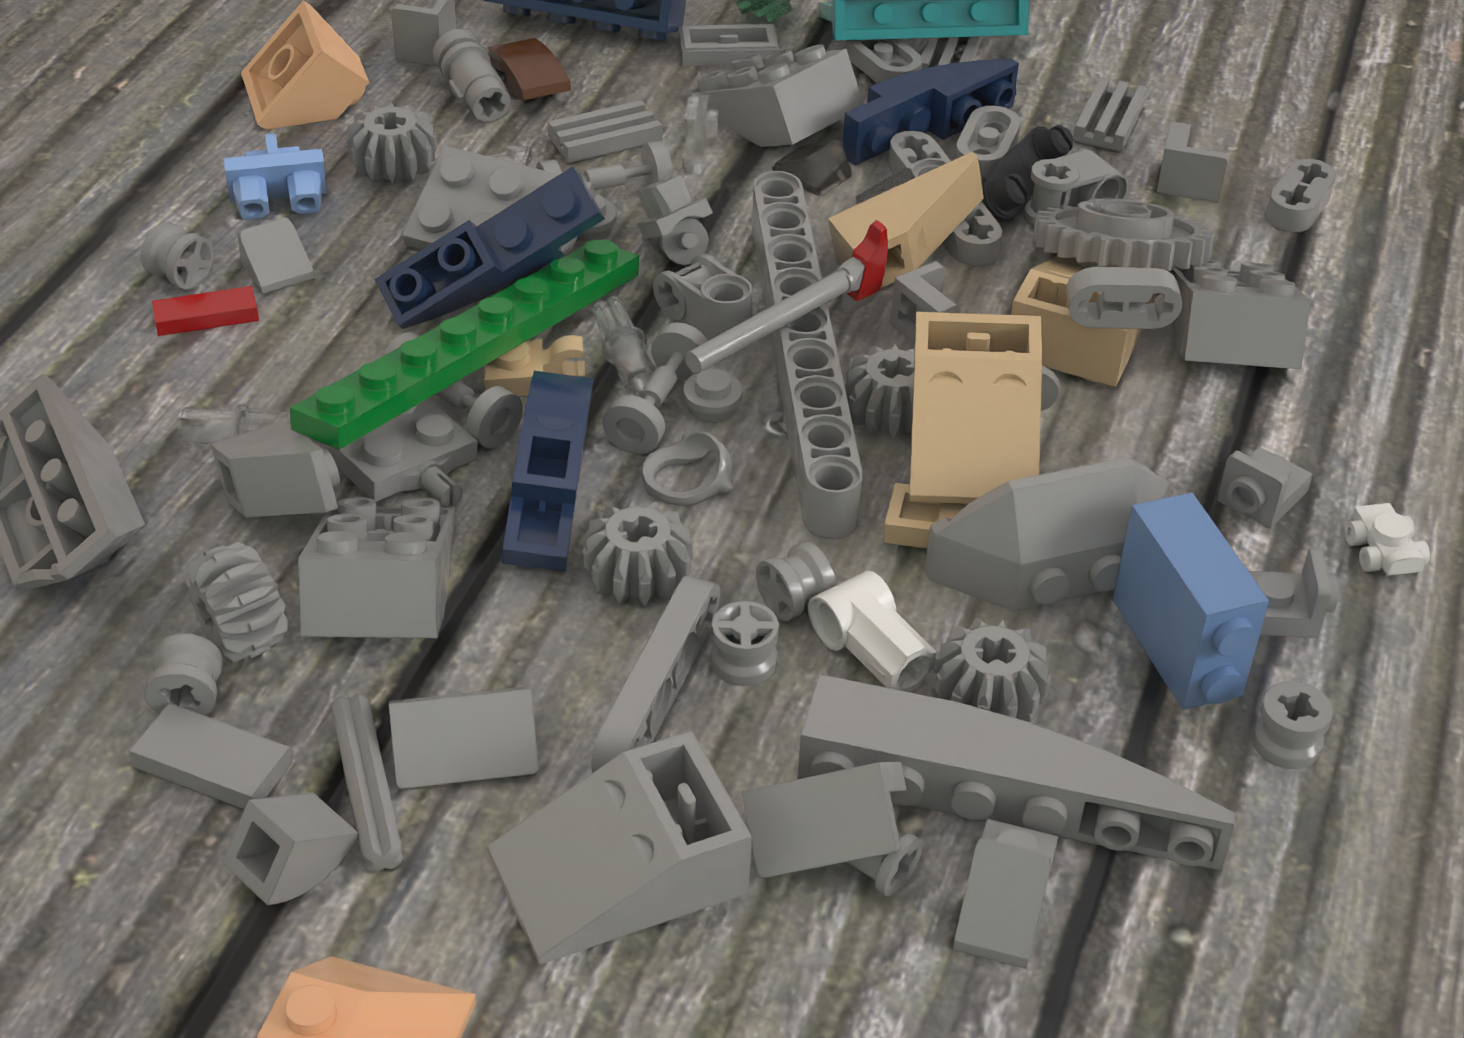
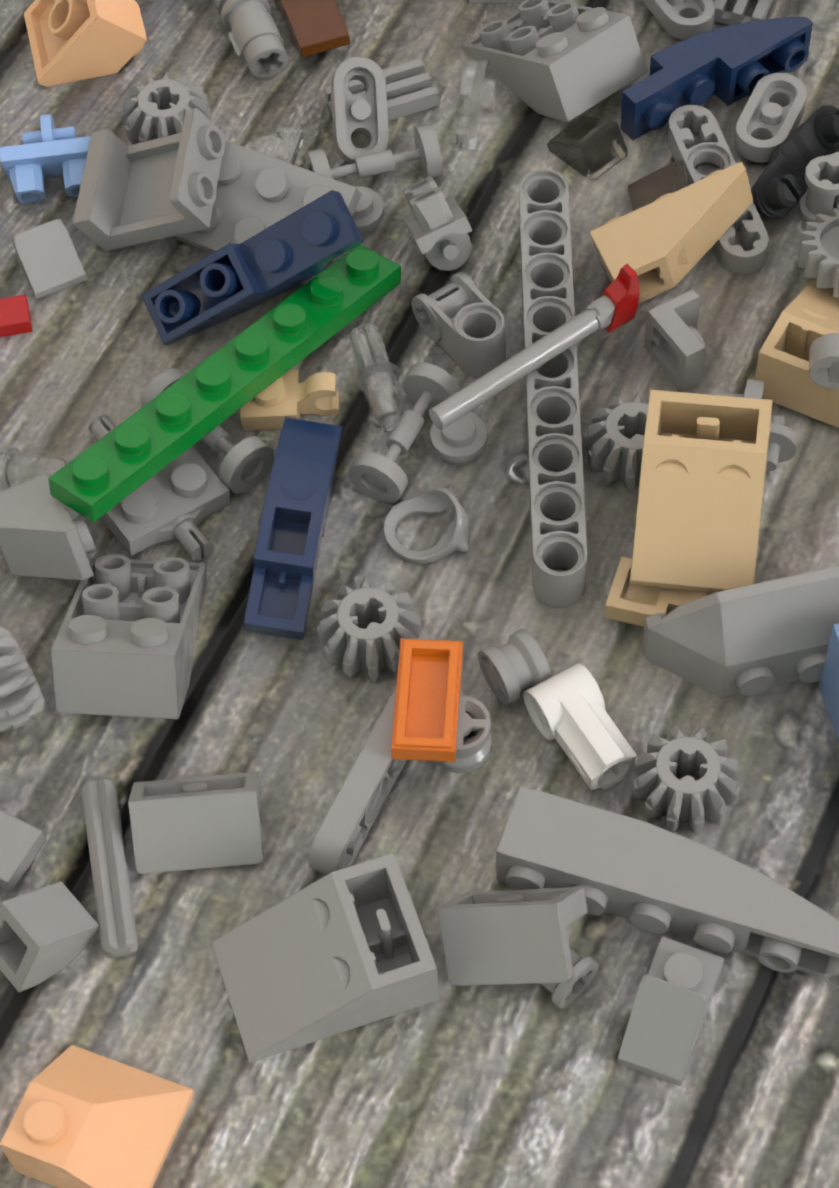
camera: 10 degrees right, 15 degrees up
none -> light grey panel [72,108,226,252]
none -> light grey plate [331,57,389,164]
none -> orange tile [391,638,463,762]

